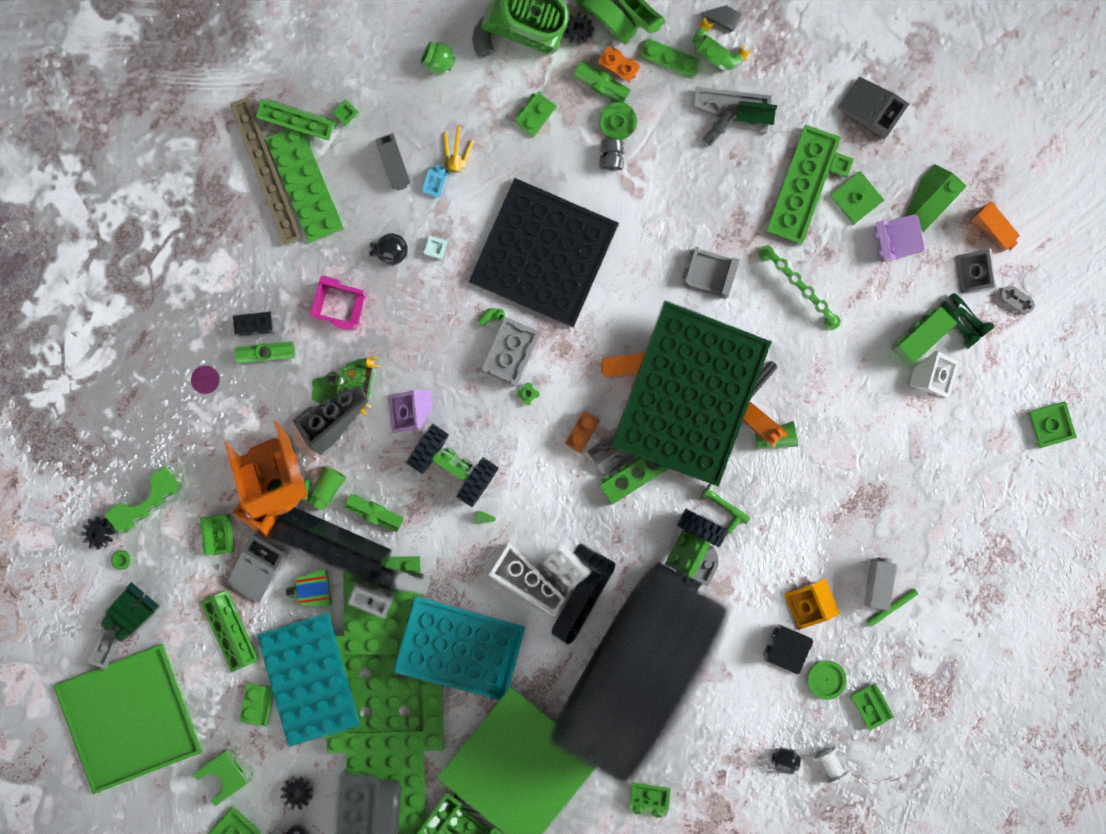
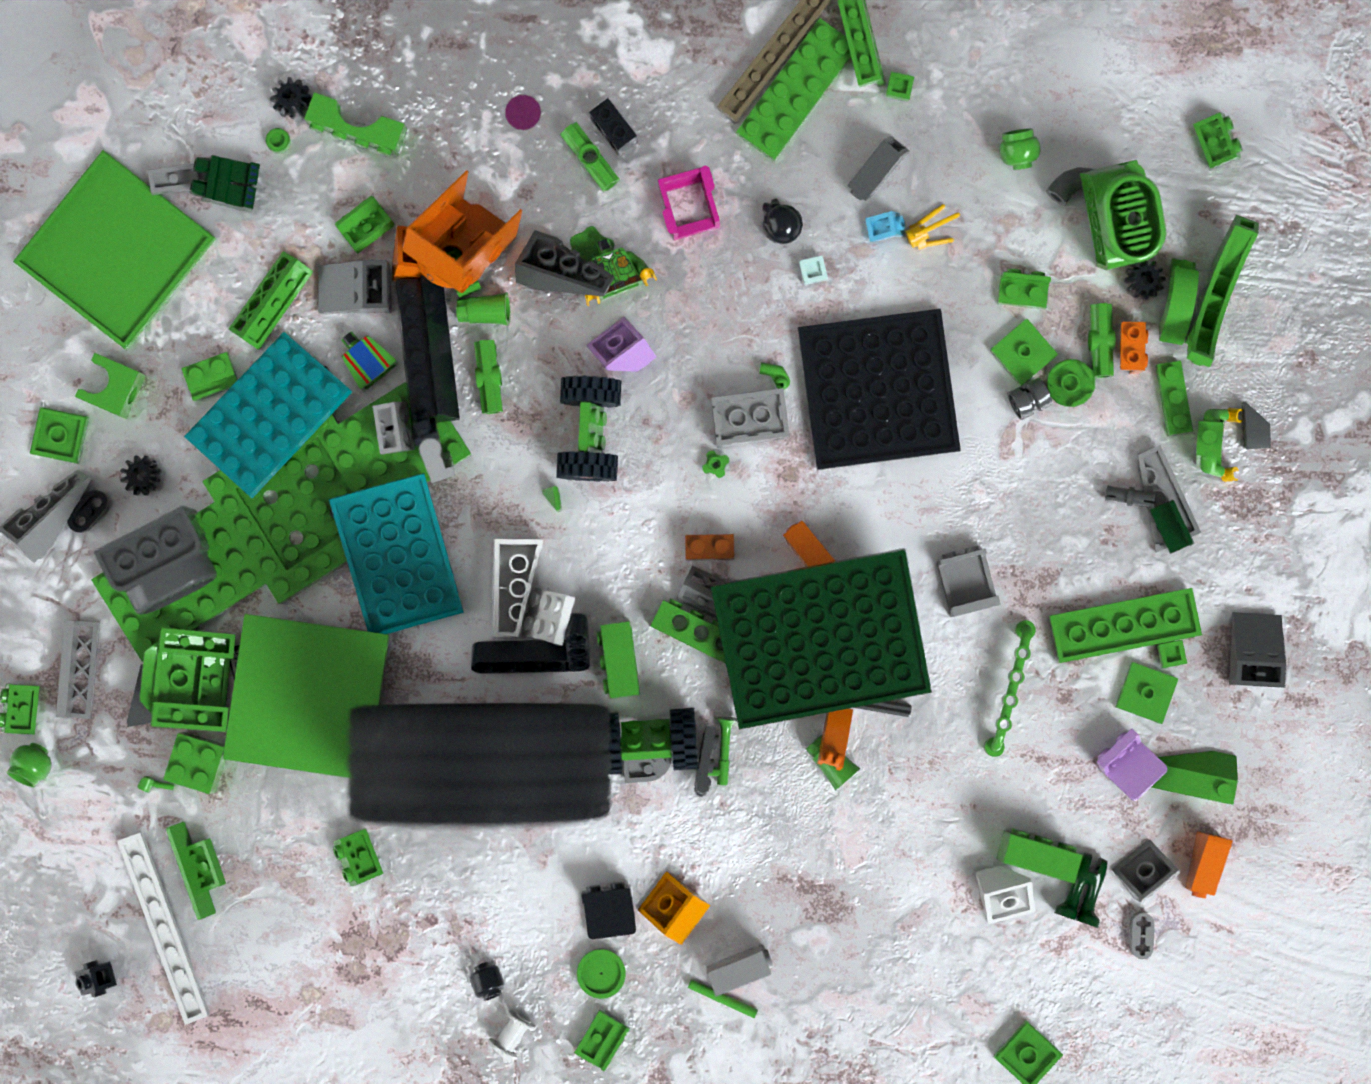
camera: 60 degrees right, 0 degrees up
none -> bright green brick [596,621,640,699]
none -> dark grey hinge [694,726,719,798]
none -> bright green plate [990,319,1058,386]

